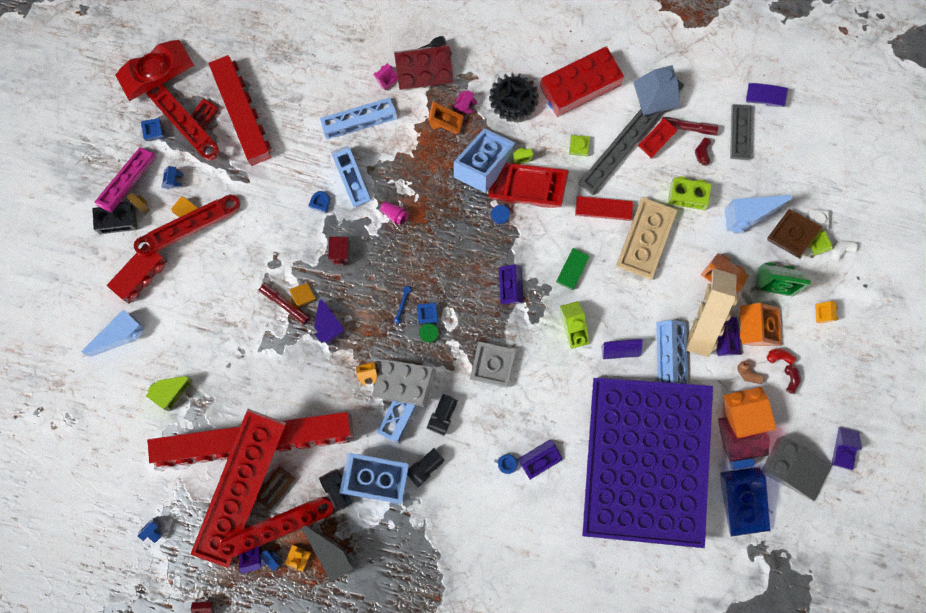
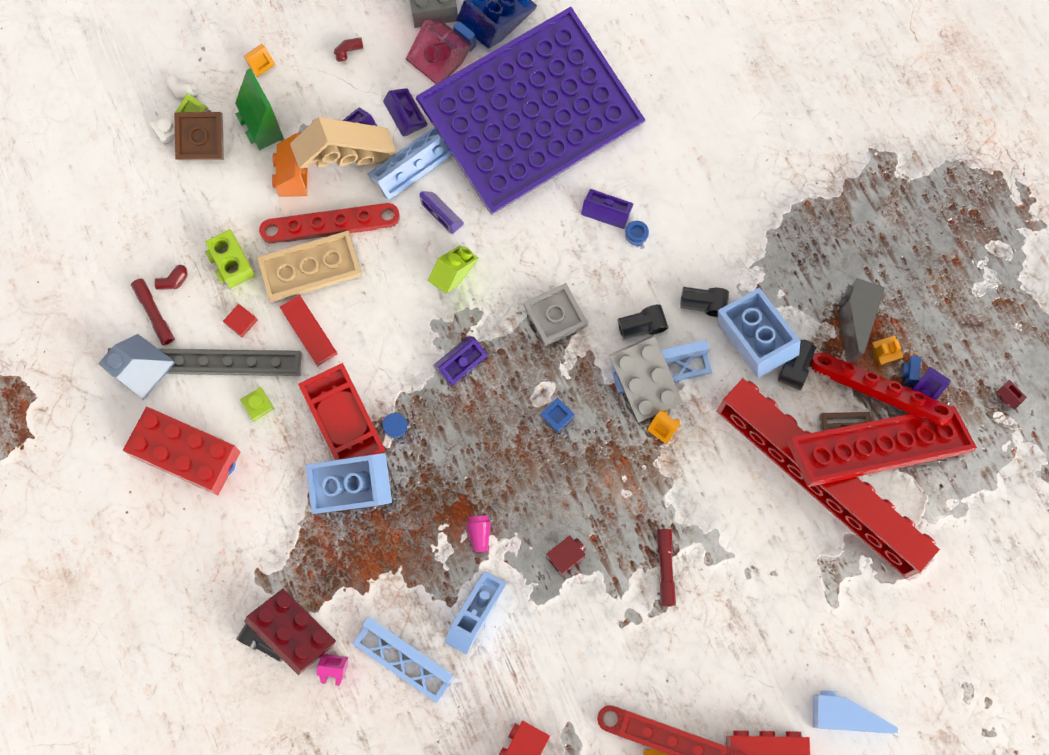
camera: 130 degrees left, 5 degrees down
blue tile [137,517,162,543] -> none
lime slope [146,376,193,412] -> none
light orange slope [289,283,316,308] -> none
blue tile [308,191,330,213] -> none
dark purple slope [314,299,346,346] -> none
blue hinge [393,286,411,324] -> none
green tile [419,323,438,343] -> none
orange slope [428,102,464,134] -> none
dark pink tile [452,90,477,114] -> none
black gear [489,72,539,122] -> none
lime plate [512,148,533,164] -> none
green tile [556,248,590,290] -> none
red plate [638,118,678,158] -> none
orange slope [723,387,776,438] -> none
light blue slope [725,195,792,234] -> none
dark grey tile [730,104,751,160] -> none
nougat arm [737,361,763,384] -> none
orange slope [739,303,782,346] -> none
dark purple slope [746,83,788,107] -> none
red arm [766,348,797,365] -> none
none -> red tile [223,303,258,338]
none -> red plate [259,203,400,244]
none -> dark purple slope [383,88,428,136]

